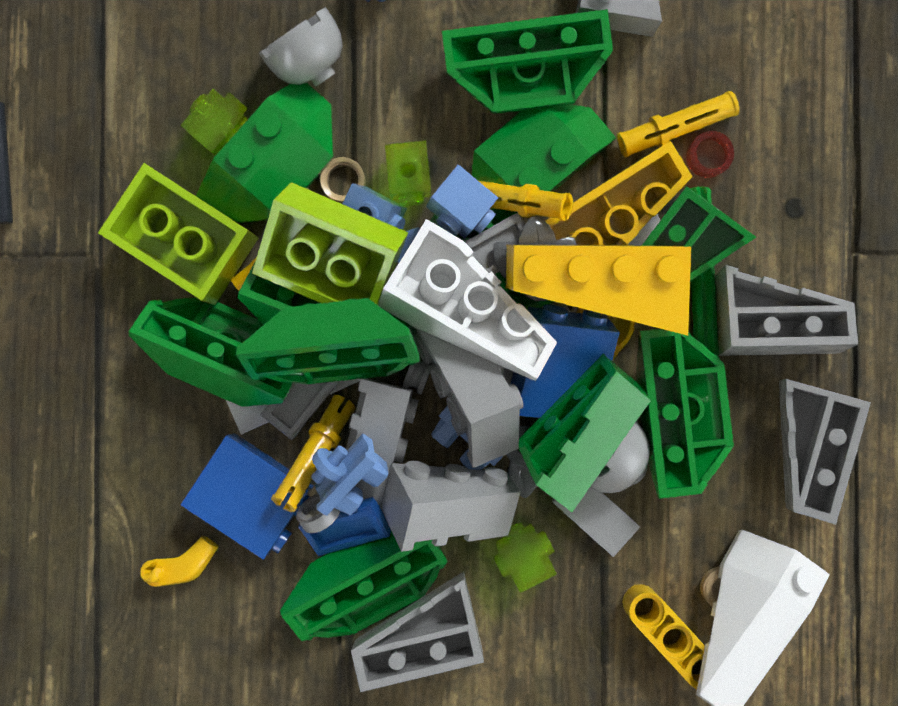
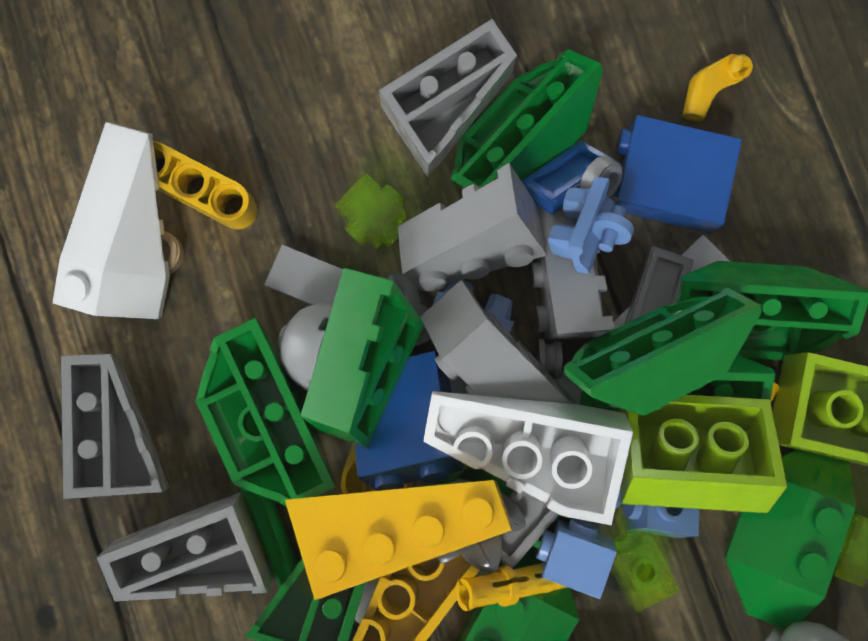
camera: 160 degrees right, 5 degrees down
yellow pin [271,395,356,512] -> none
tan piece [320,157,366,204] -> none

